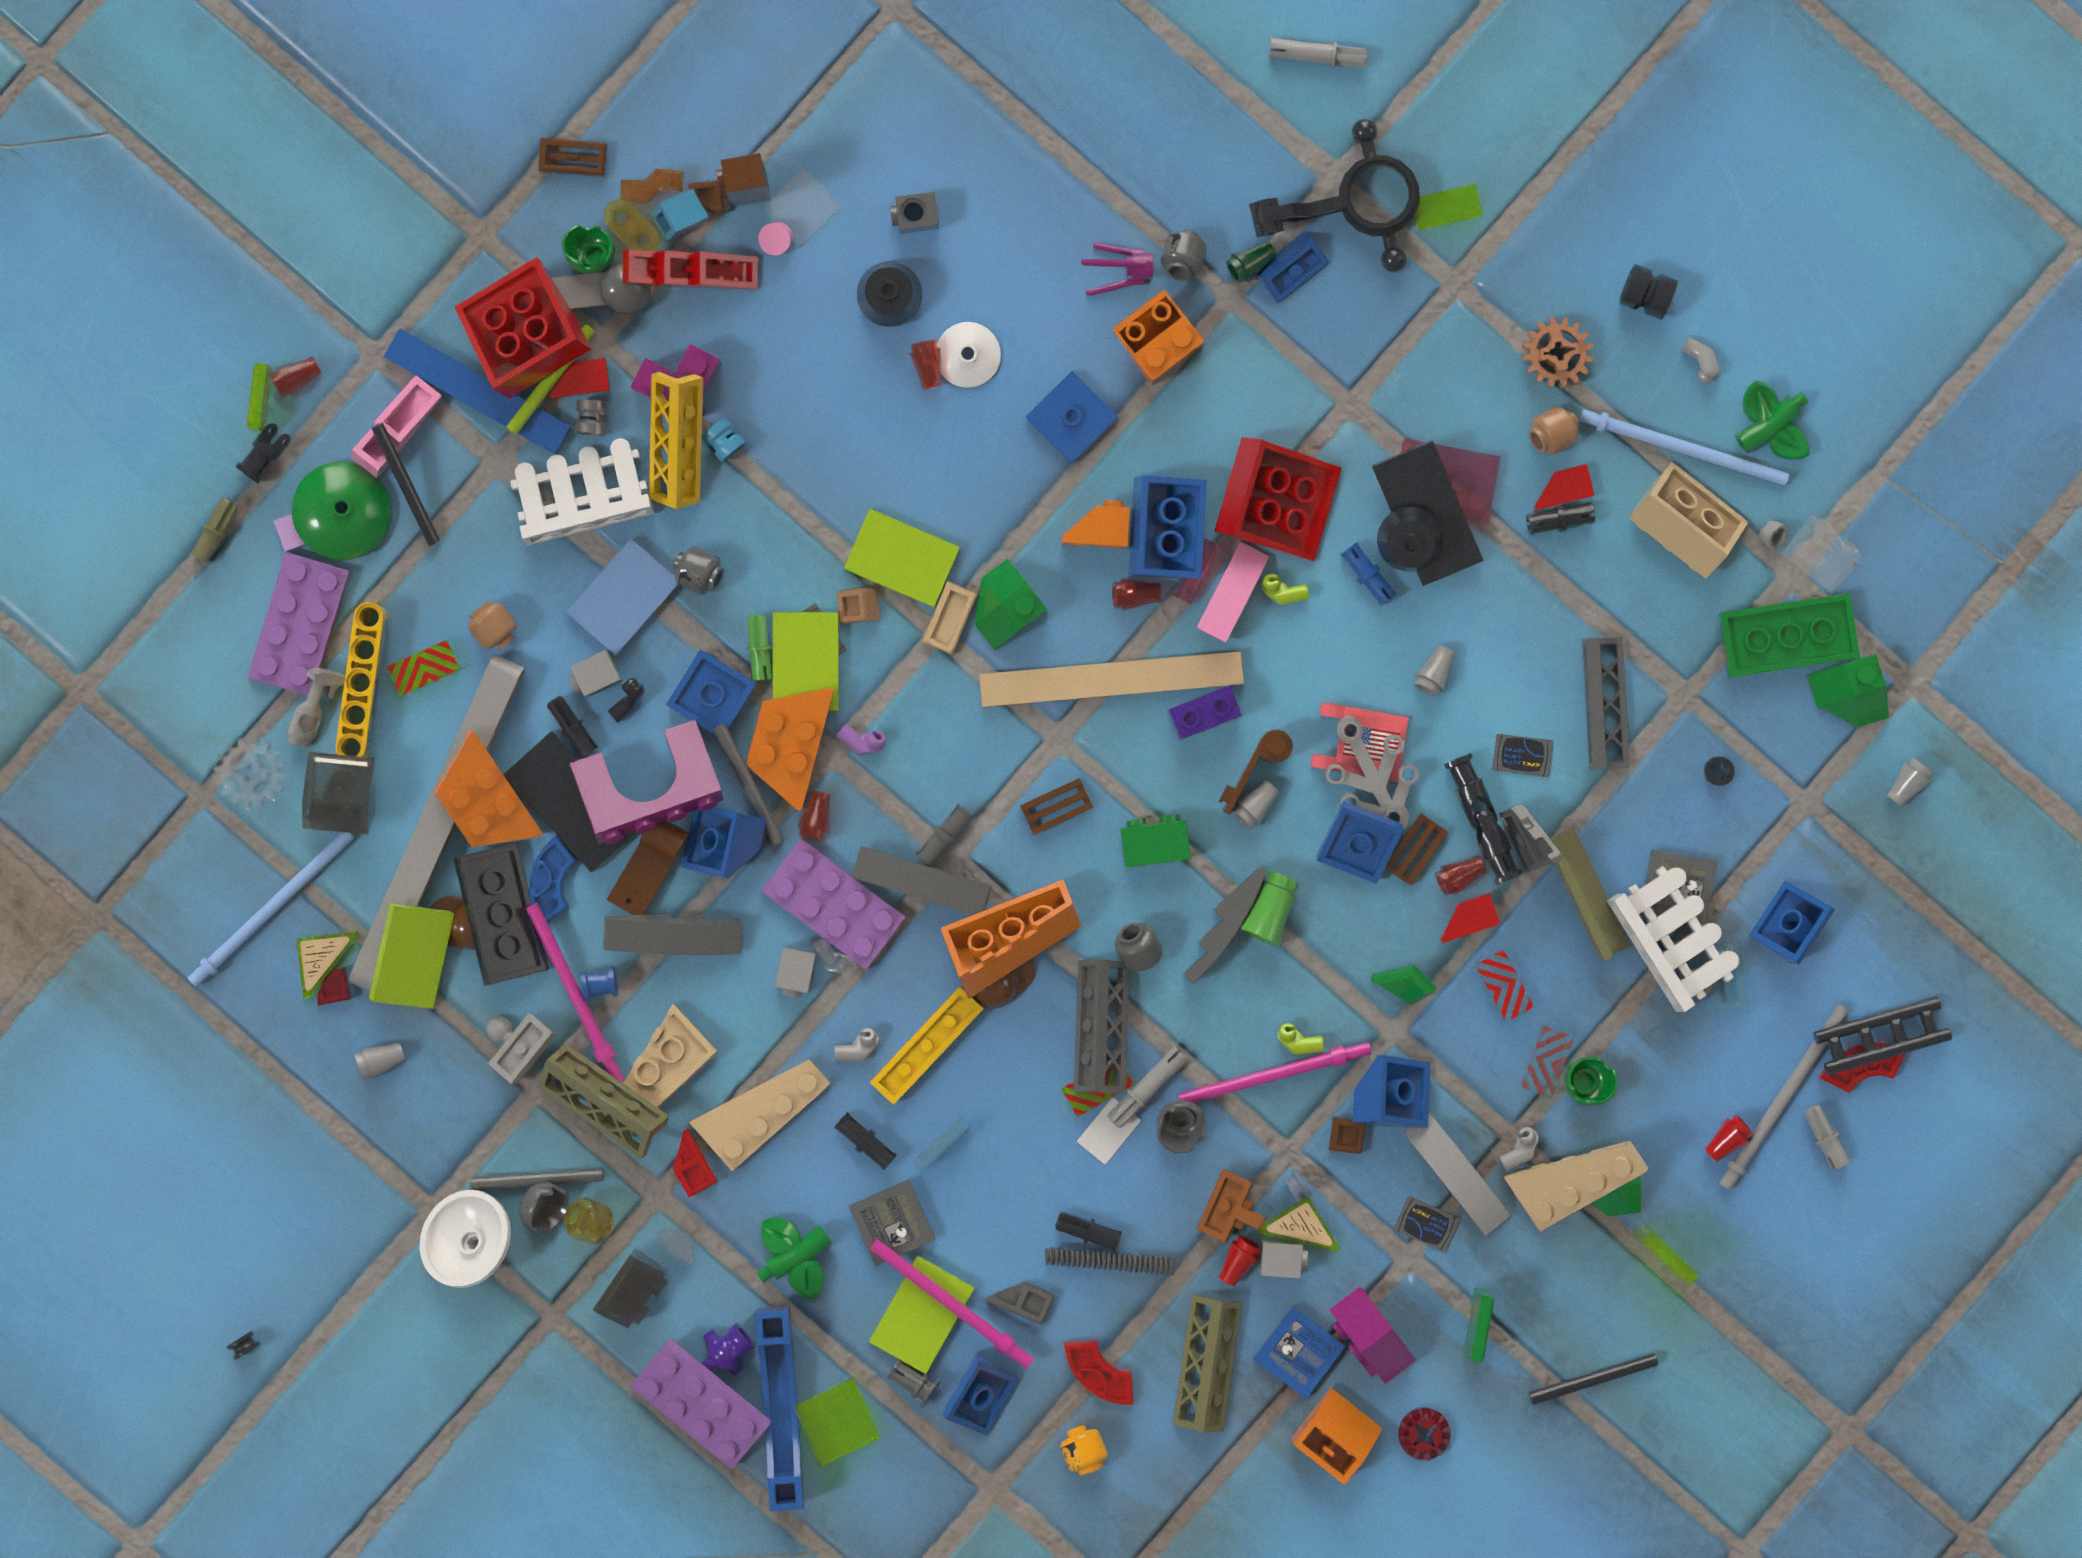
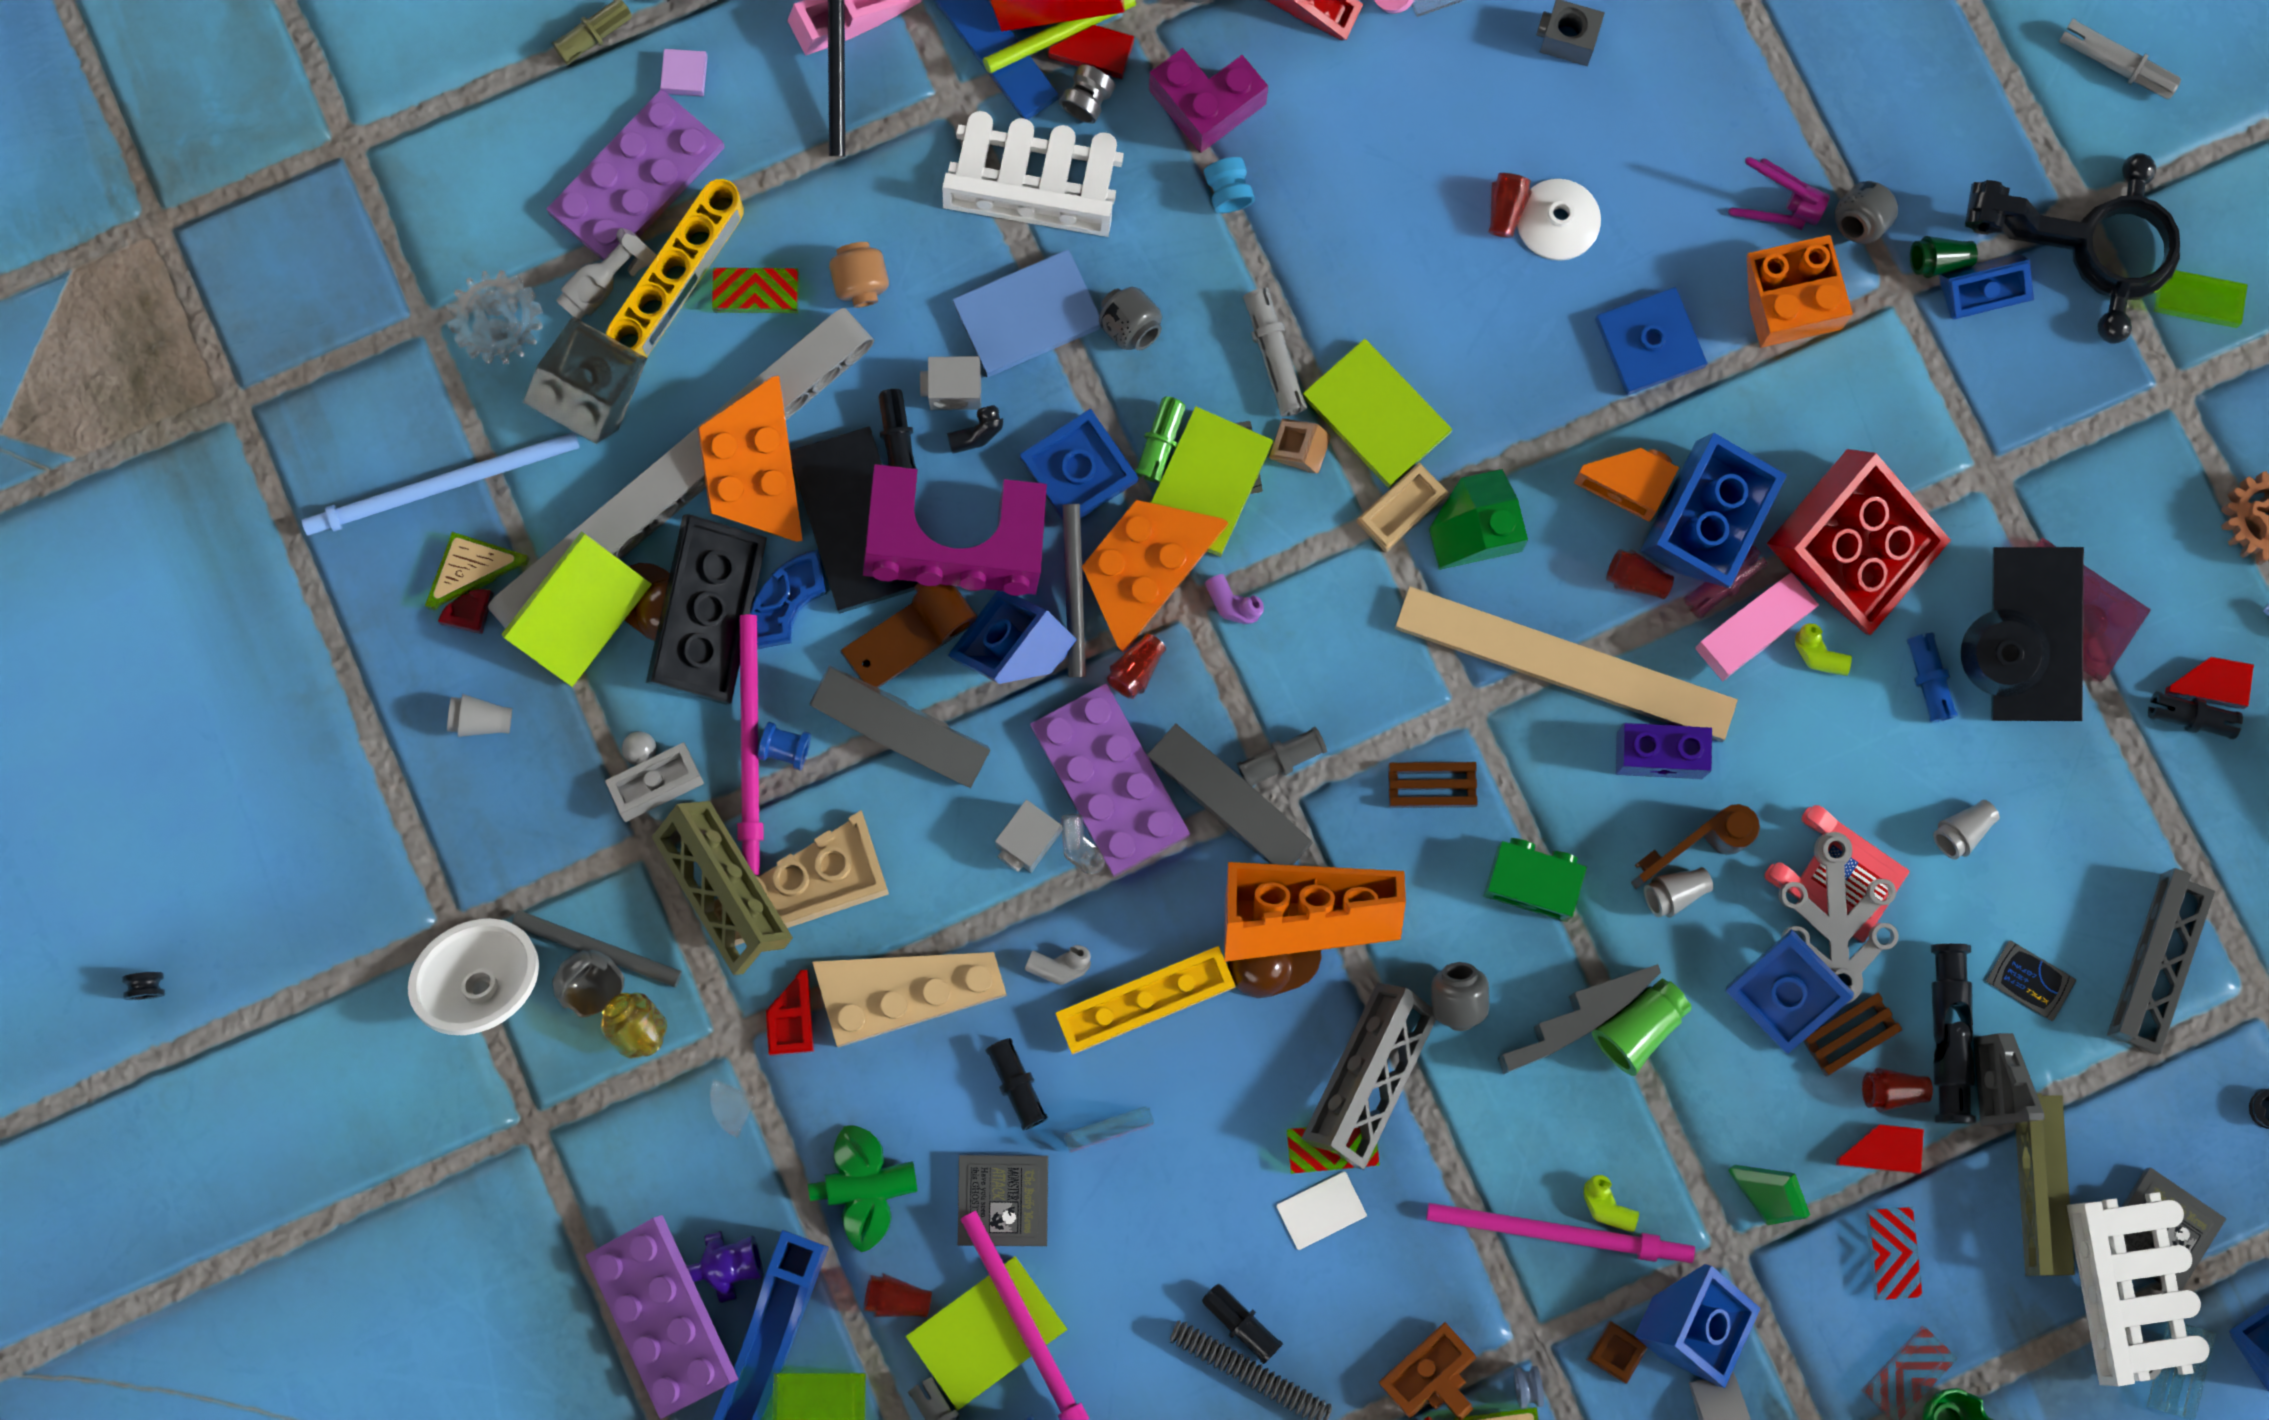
camera: 25 degrees right, 10 degrees down
green dish [292,462,391,560] -> none
clear smoke slope [593,1248,668,1328] -> none
yellow fence [649,372,703,509] -> none
black cone [857,261,922,327] -> none
dark grey tile [986,1281,1055,1325] -> none
light grey axle [1108,1046,1189,1128] -> none
dark grey hair [1157,1100,1206,1154] -> none
medium nougat head [1529,407,1579,455] -> none
none -> clear red cone [863,1272,932,1318]
none -> light grey pin [1243,288,1307,417]

